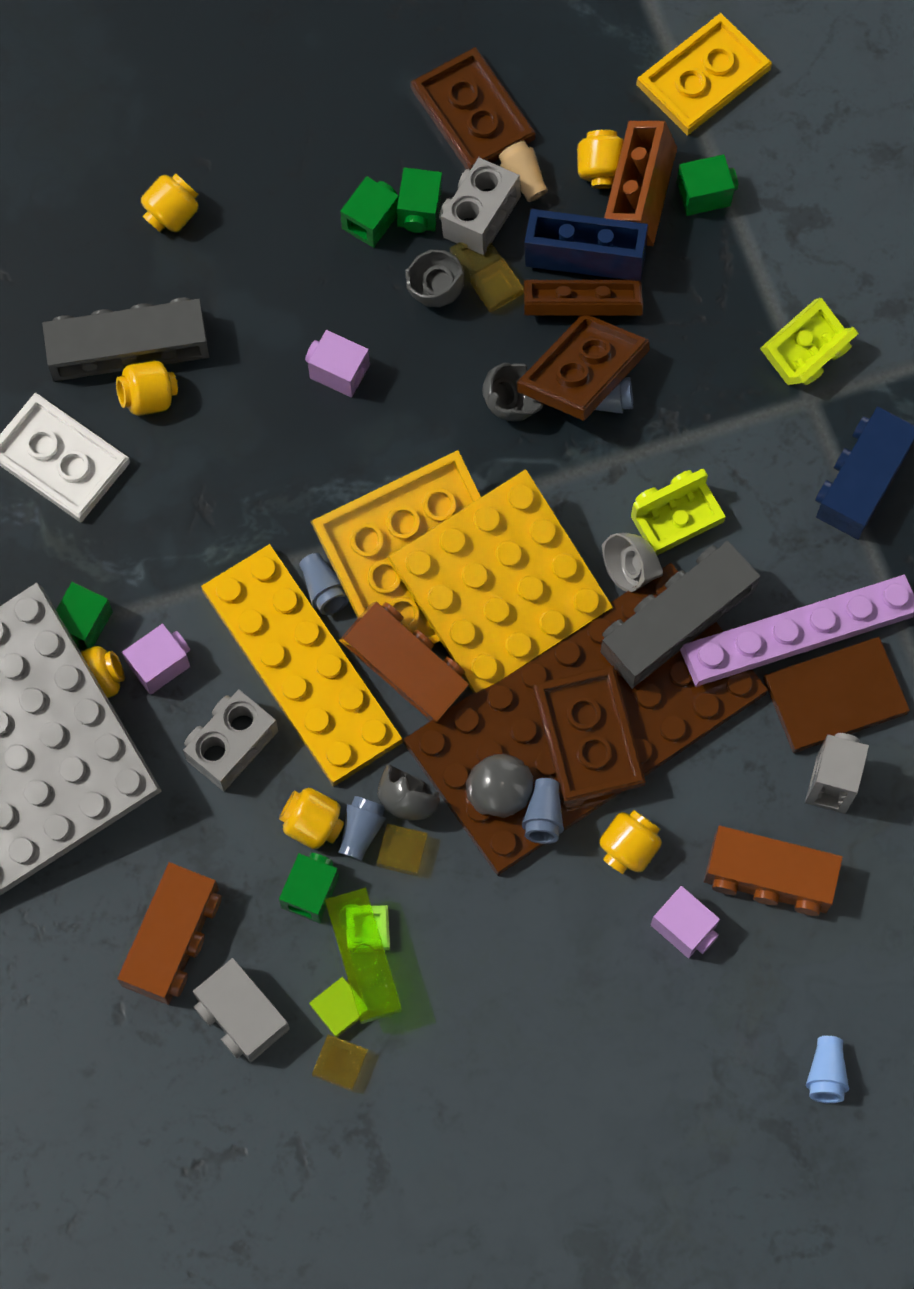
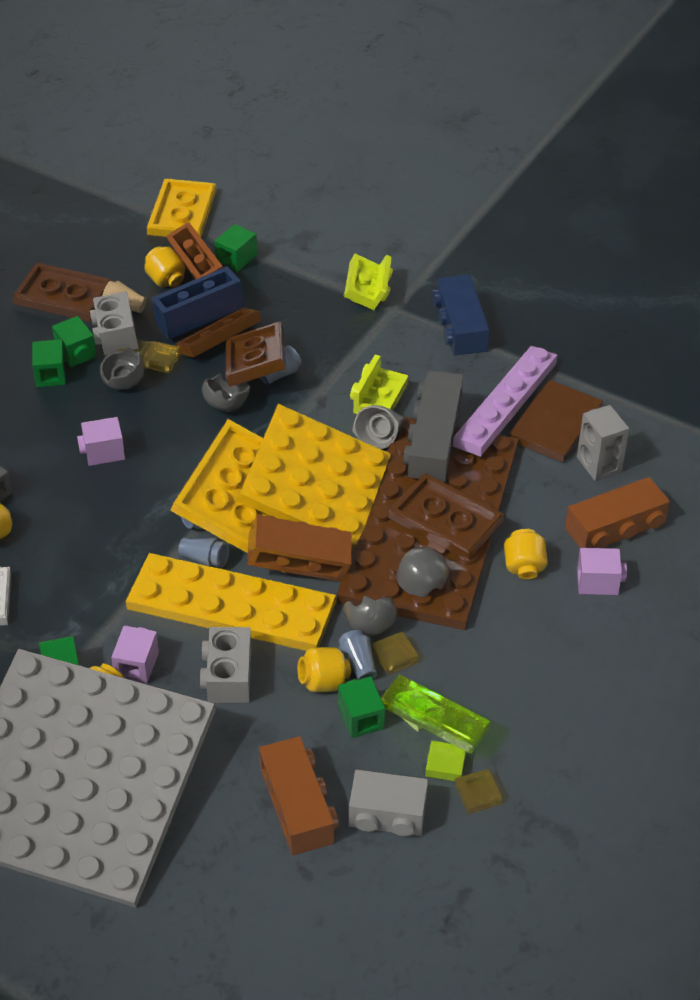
camera: 40 degrees left, 25 degrees down
sand blue cone [522,778,564,844] -> none

